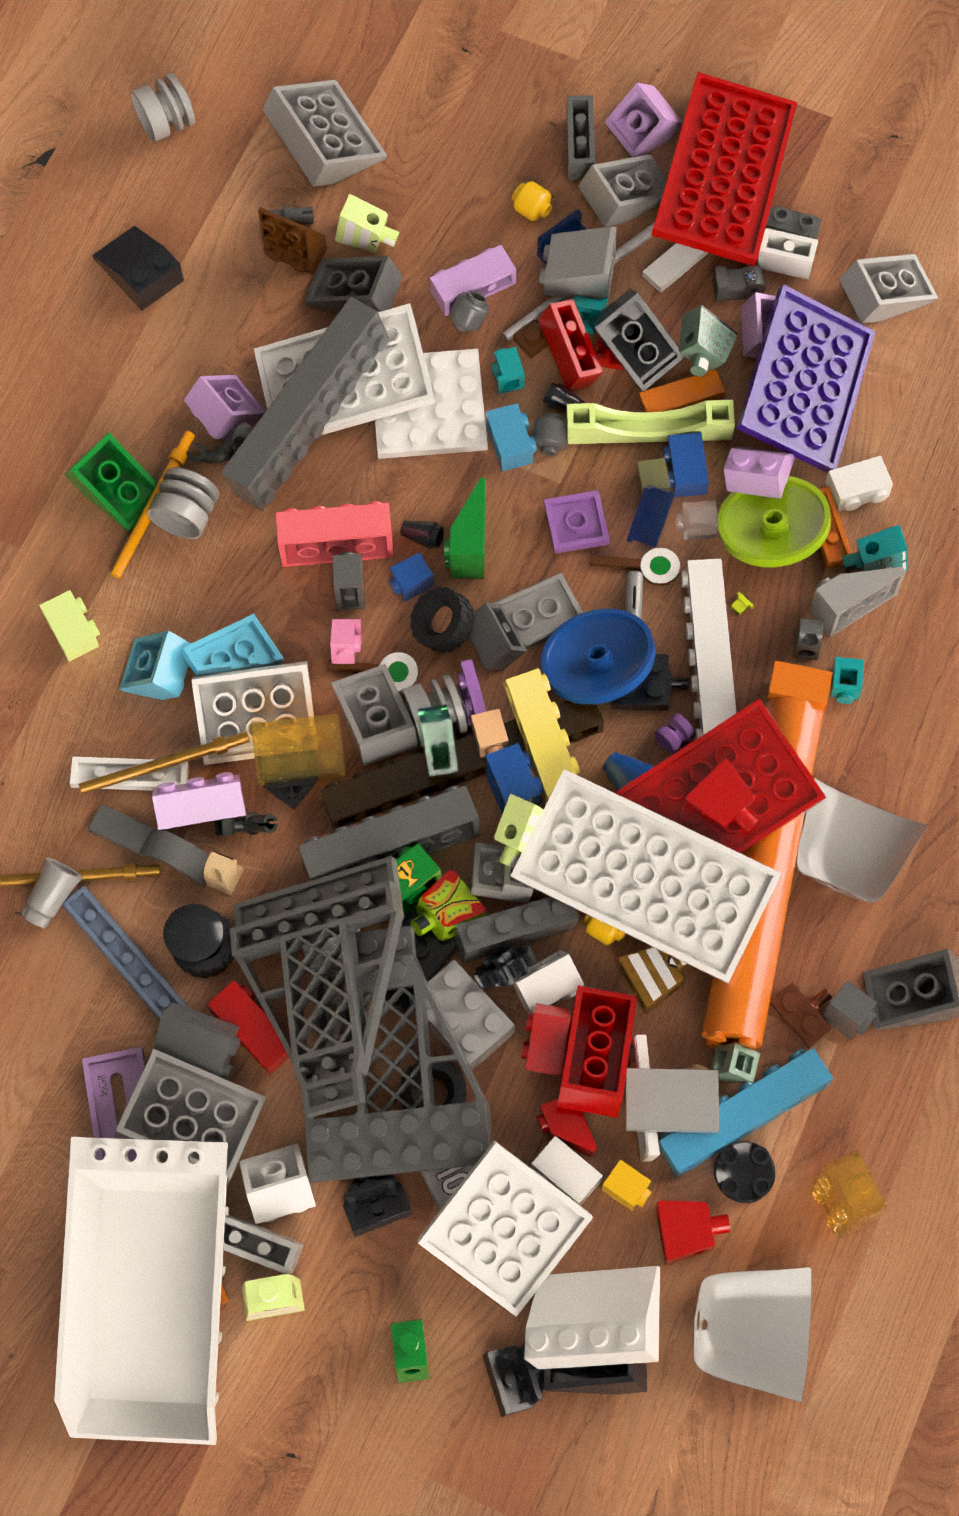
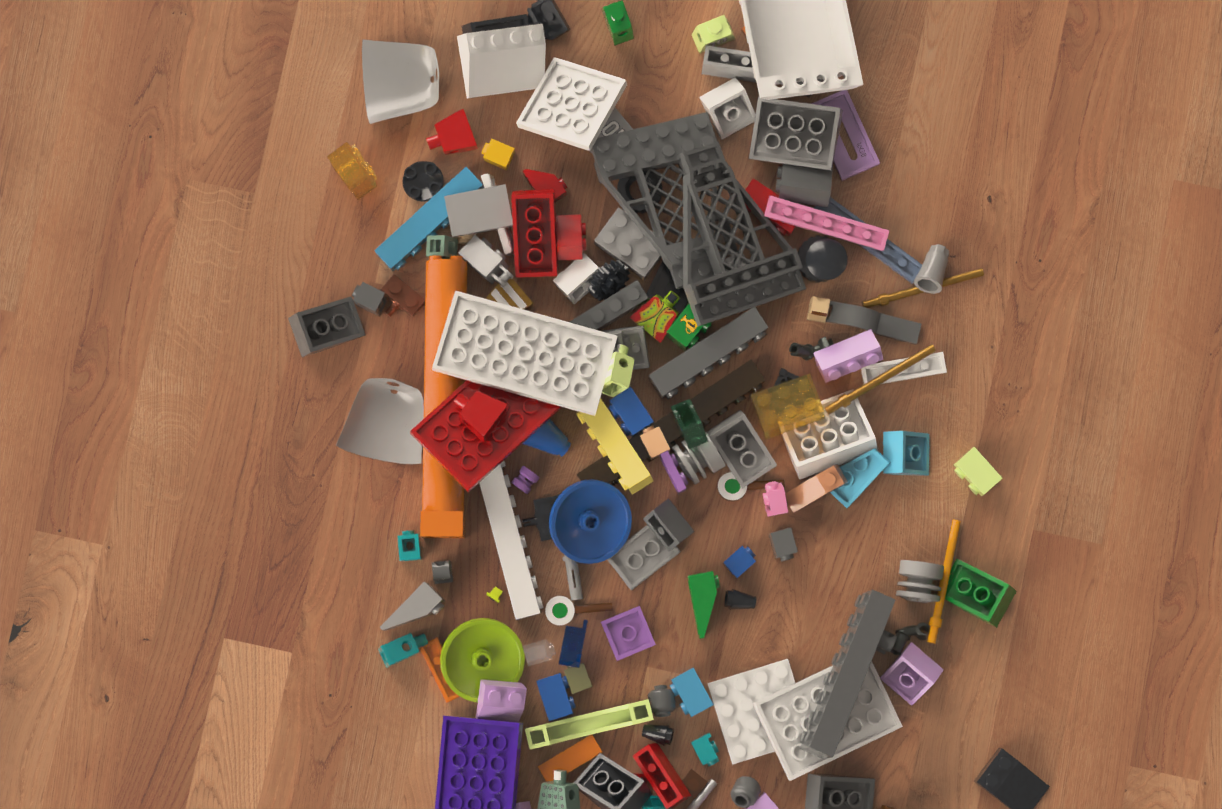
camera: 170 degrees right, 15 degrees up
coral brick [276,501,394,567] -> none
black slope [343,1175,412,1237] -> none
black tyre [410,586,475,653] -> none
white brick [531,1136,603,1206] -> none
white brick [825,456,893,512] -> none
none -> light grey brick [458,235,514,287]
none -> bright pink plate [764,196,889,251]
none -> nougat slope [785,464,848,513]

